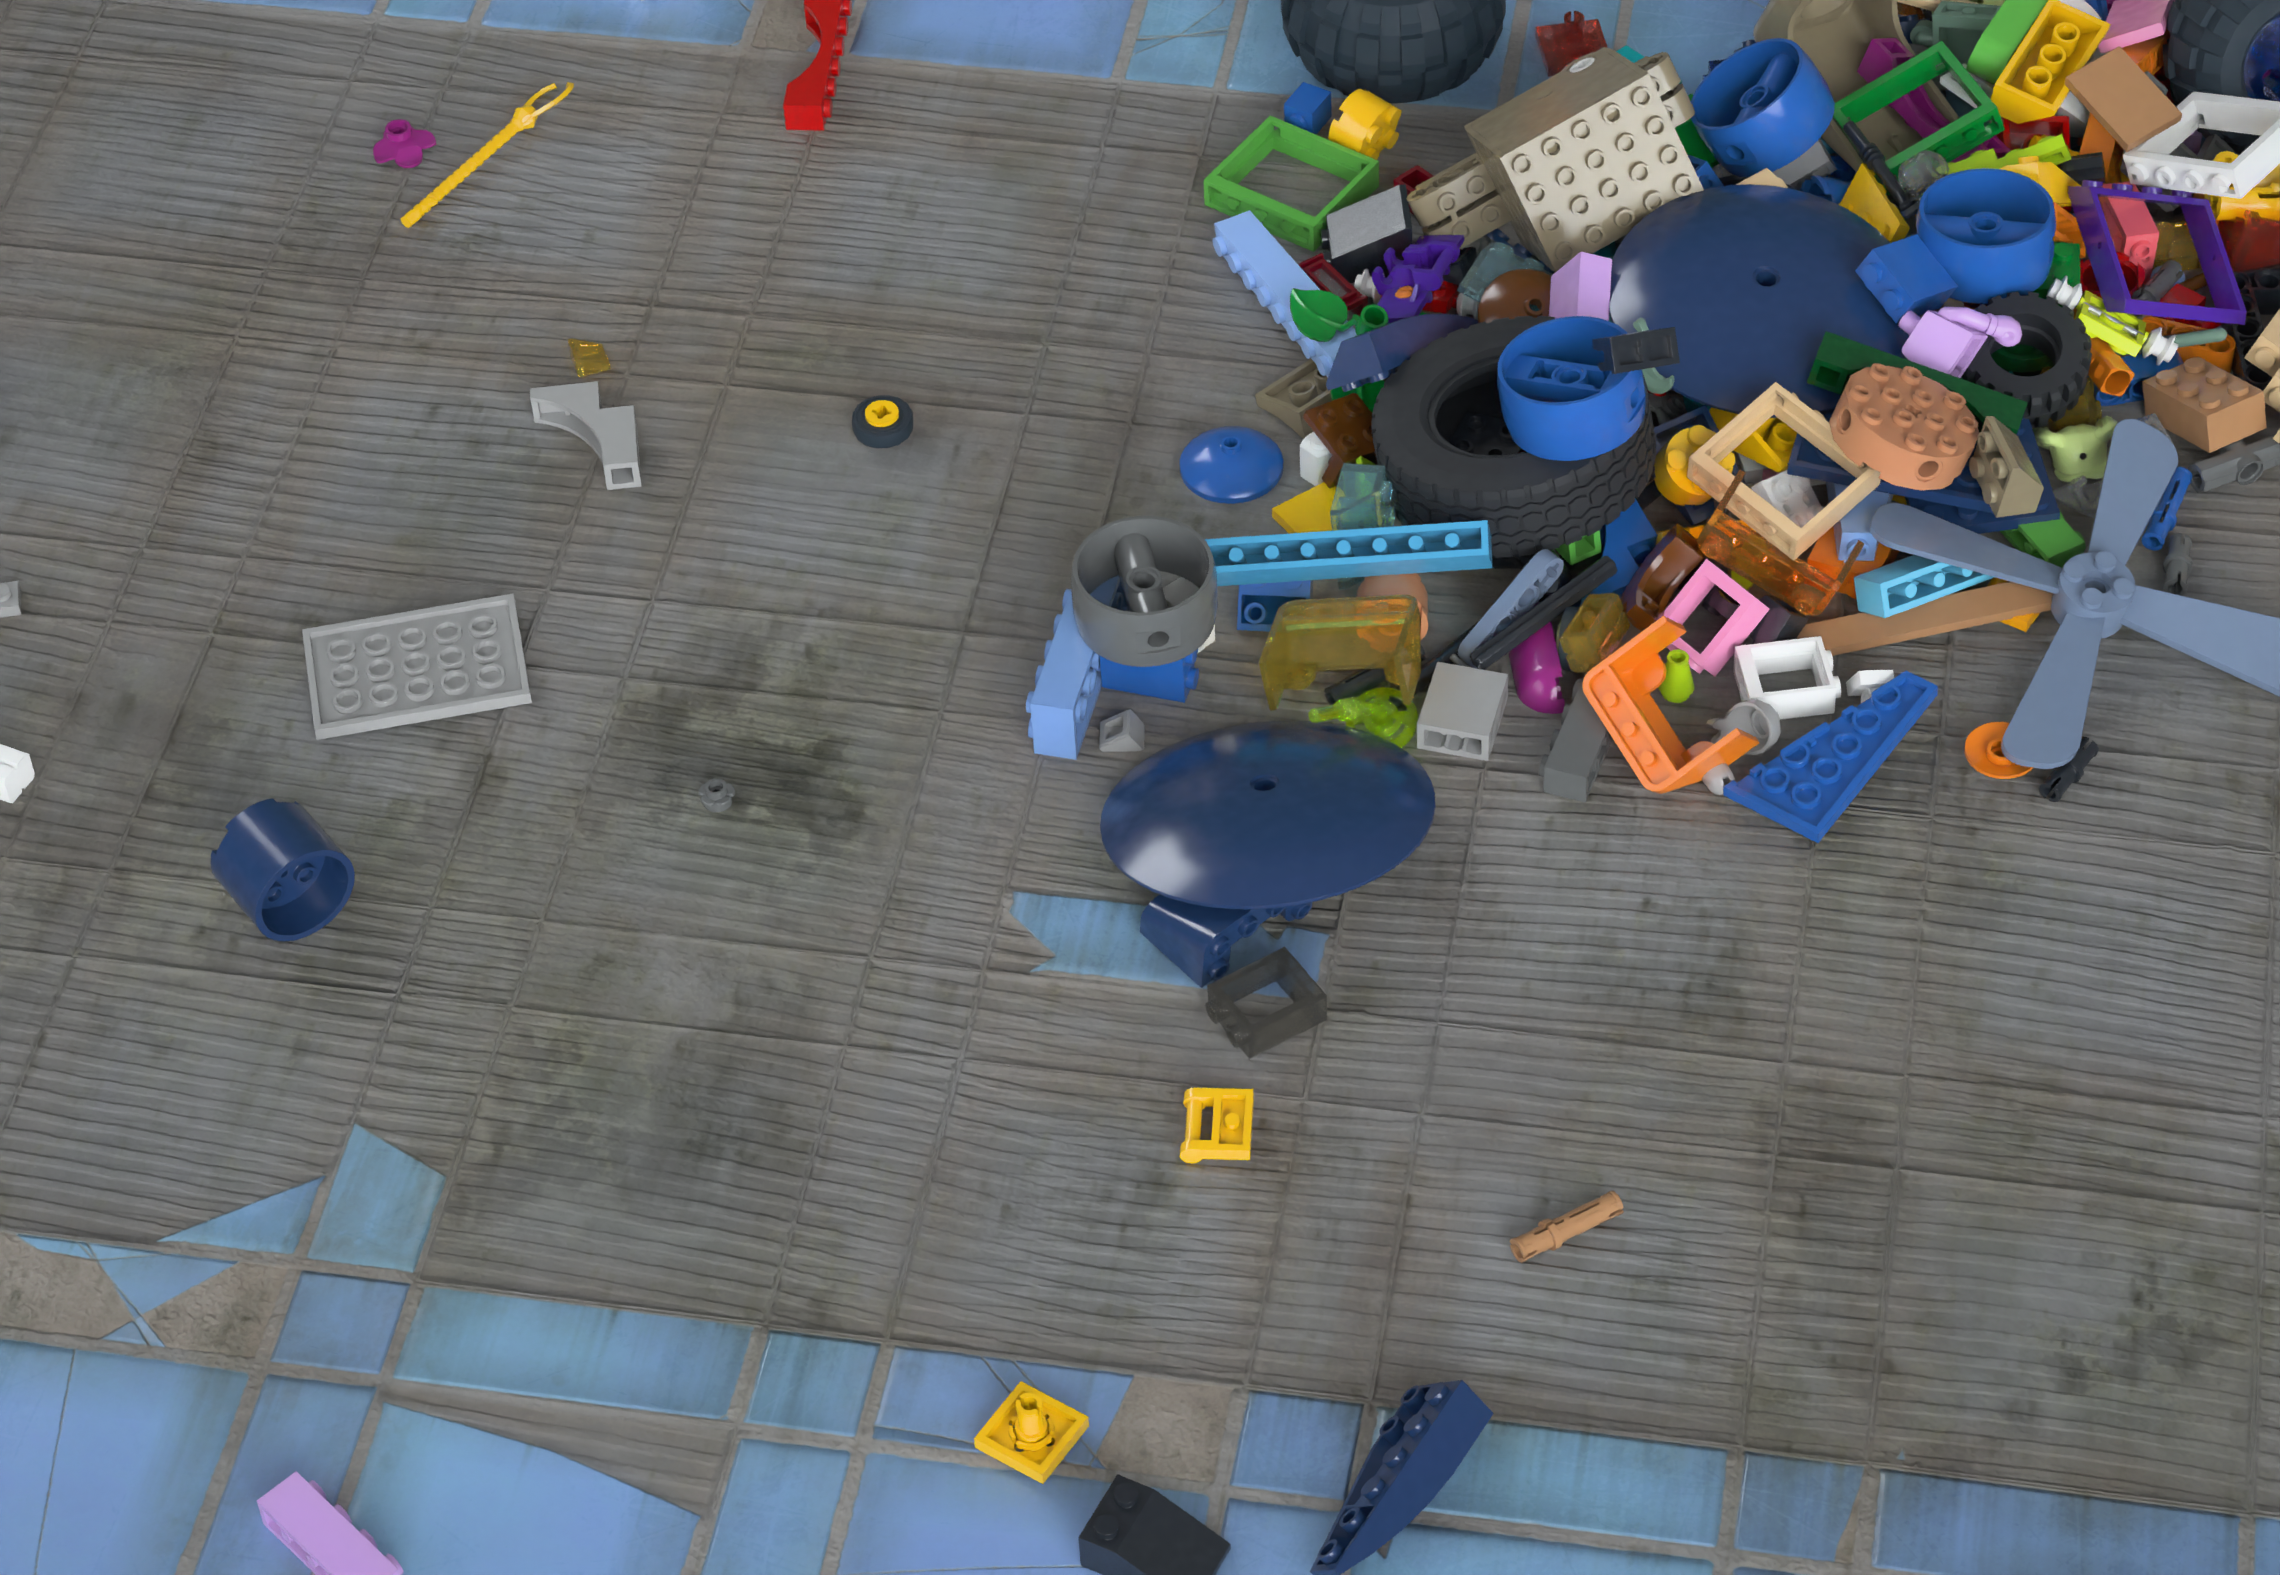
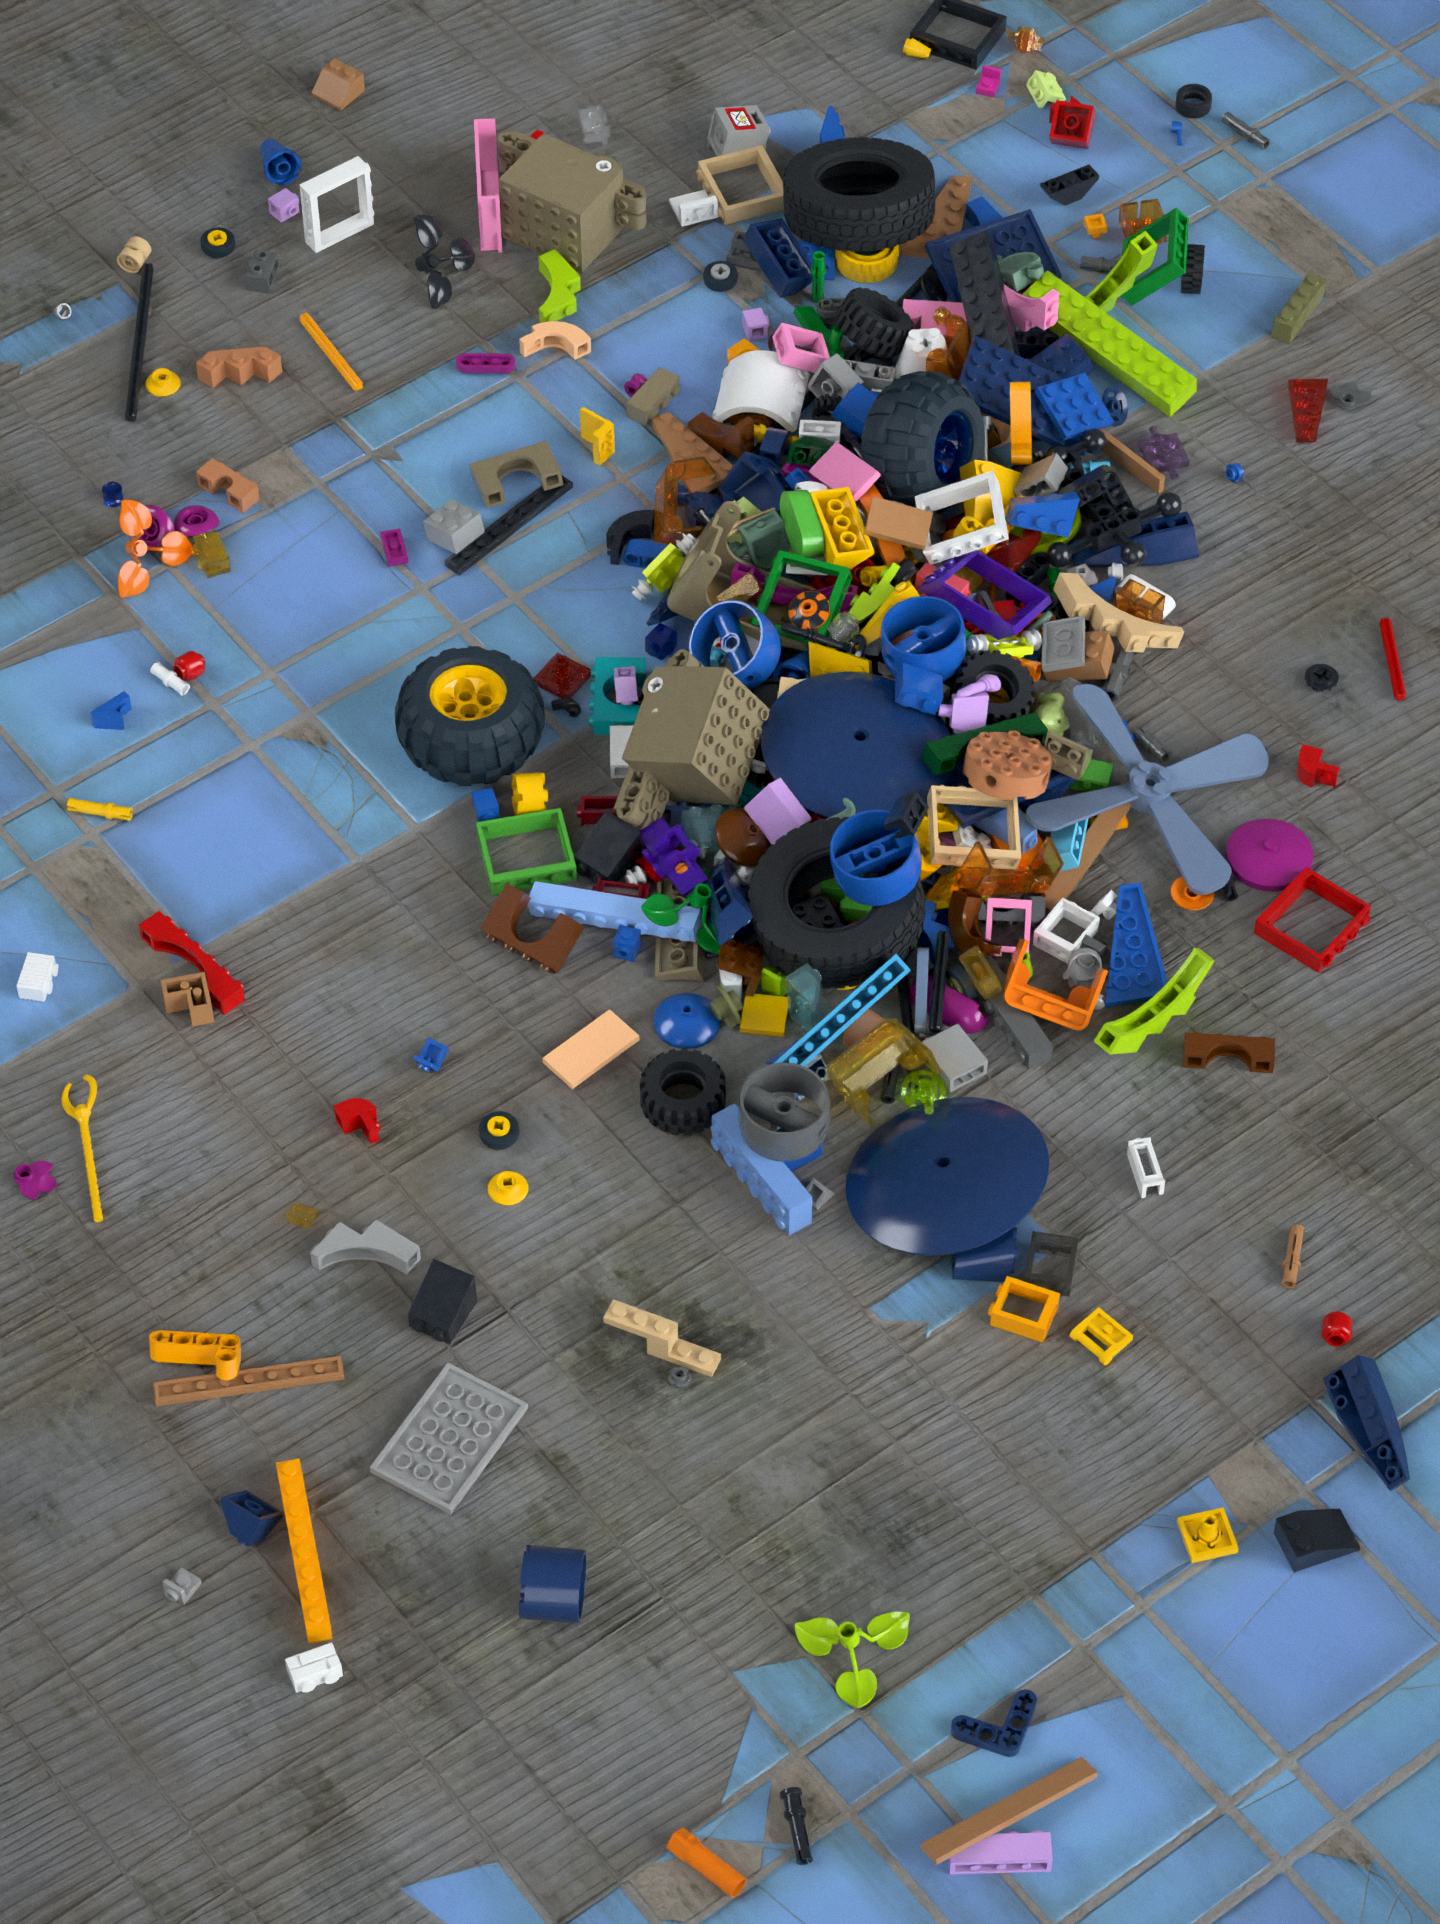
camera: 50 degrees left, 5 degrees up
none -> light orange beam [149,1330,241,1380]
none -> medium nougat tile [153,1356,344,1407]
none -> medium nougat brick [161,972,214,1027]
none -> dark blue slope [220,1490,284,1546]
none -> light orange brick [276,1458,333,1644]
none -> red brick [333,1098,380,1144]
none -> black slope [408,1259,477,1344]
none -> blue bracket [413,1038,450,1072]
none -> reddish brown arch [480,883,584,973]
none -> yellow piece [487,1171,529,1205]
none -> light nougat tile [542,1009,639,1089]
none -> black arm [551,697,581,718]
none -> tan bracket [603,1299,721,1377]
none -> blue brick [613,925,641,962]
none -> black tyre [640,1048,726,1136]
none -> orange piece [666,1827,747,1898]
none -> olive piece [709,984,743,1029]
none -> clear yellow panel [716,572,762,602]
none -> black pin [780,1787,813,1865]
none -> dish [788,591,830,630]
none -> lime plant [795,1612,910,1708]
none -> medium nougat tile [921,1757,1097,1865]
none -> dark blue beam [951,1689,1037,1757]
none -> light orange window [988,1276,1060,1343]
none -> light grey tile [1042,615,1085,673]
none -> dark grey tile [1081,934,1109,957]
none -> lime arch [1094,948,1215,1054]
none -> white window [1127,1137,1165,1198]
none -> reddish brown arch [1183,1032,1275,1073]
none -> magenta dish [1226,819,1313,892]
none -> red window [1254,867,1371,973]
none -> red head [1321,1311,1352,1347]

